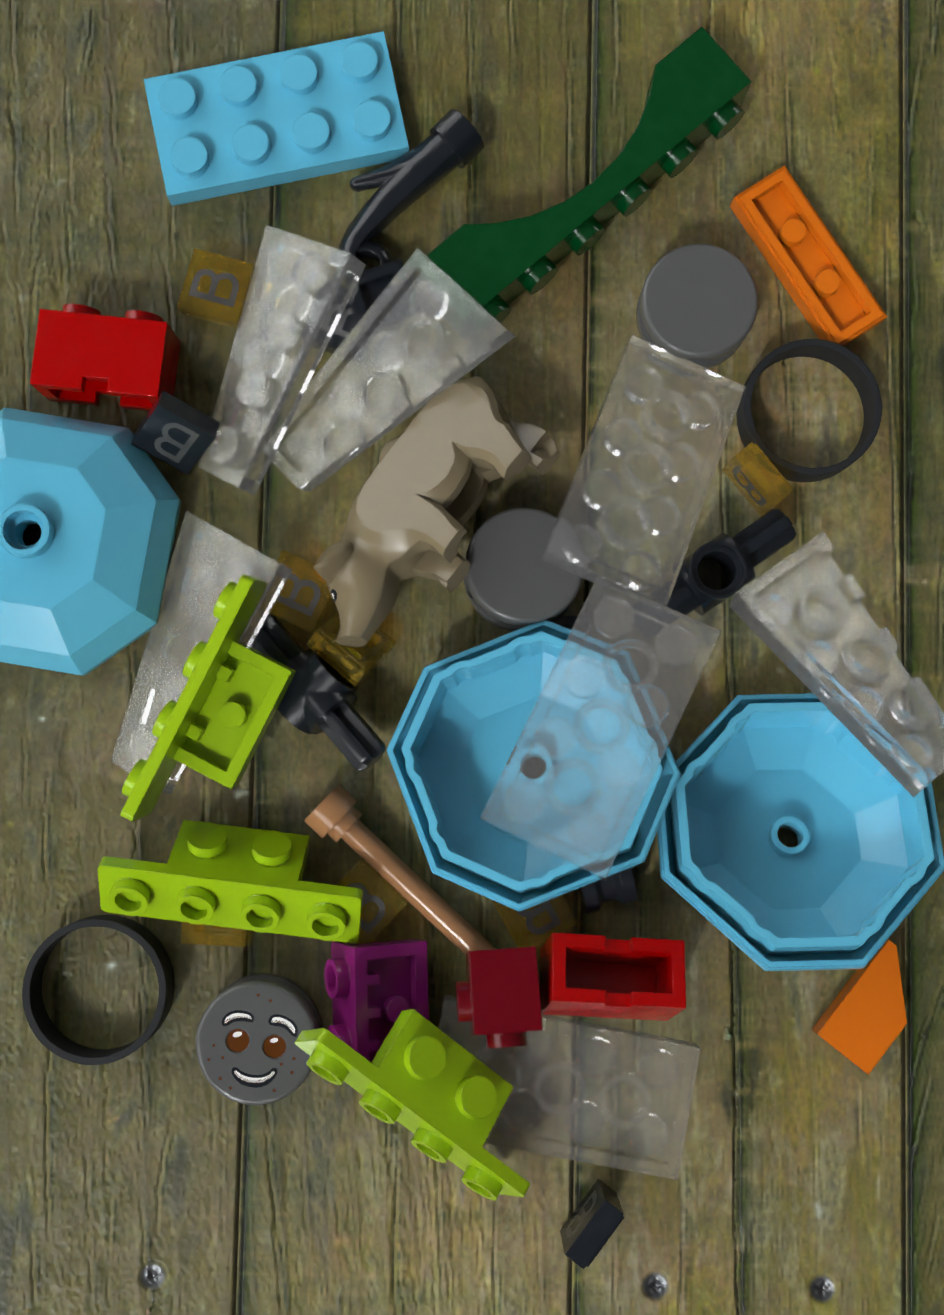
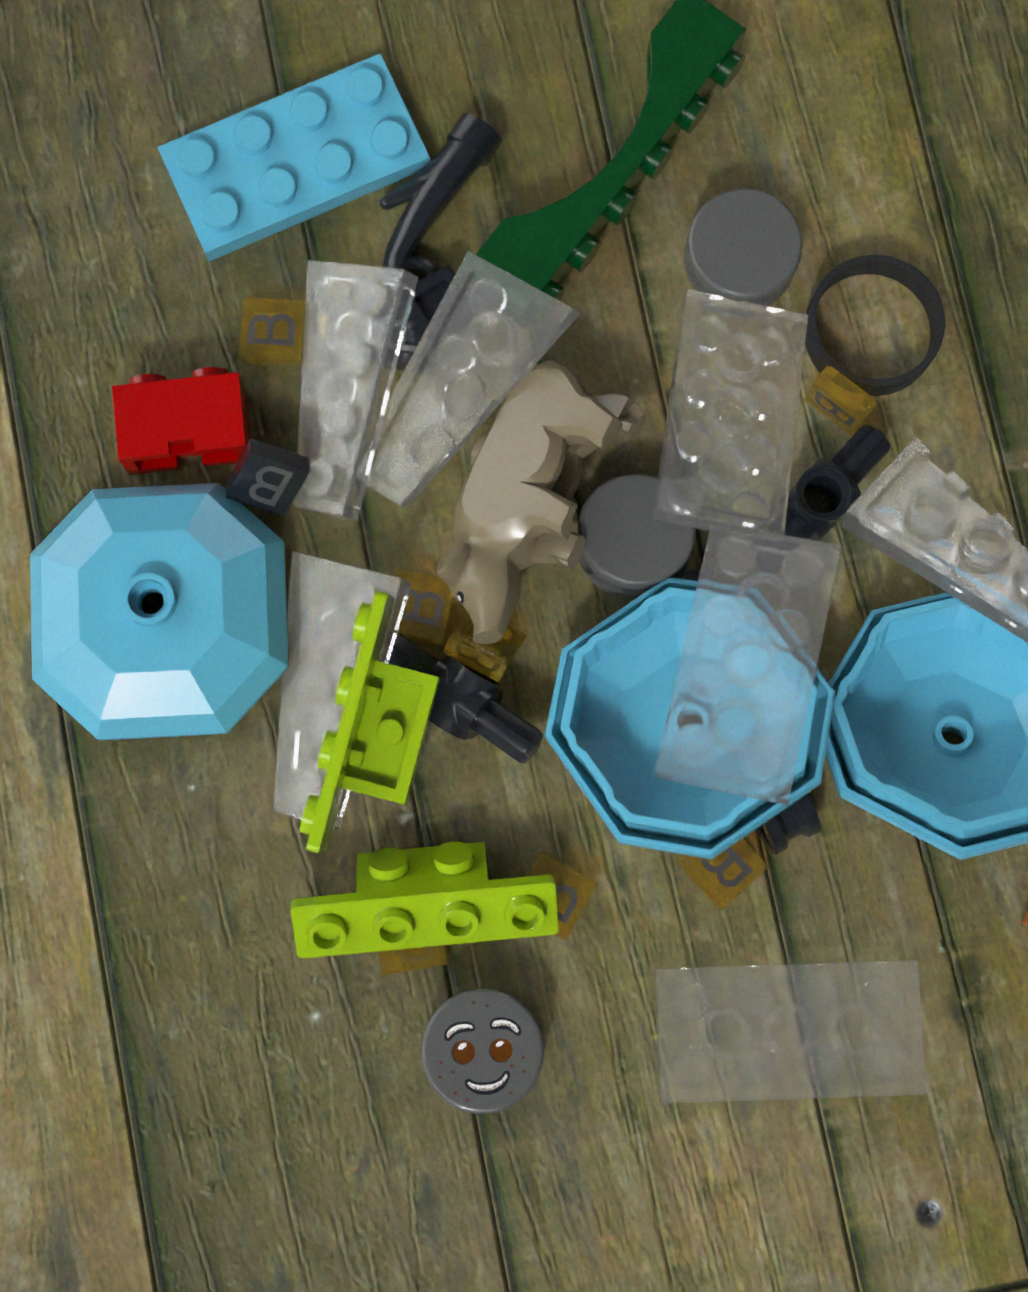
camera: 10 degrees left, 5 degrees down
black tyre [22,915,175,1065] -> none
lime bracket [295,1009,530,1201] -> none
medium nougat piece [304,784,543,1015] -> none
magenta bracket [324,938,429,1062] -> none
dark red brick [455,946,543,1048] -> none
red brick [540,933,686,1021] -> none
black tile [560,1179,624,1269] -> none
orange tile [730,165,887,347] -> none

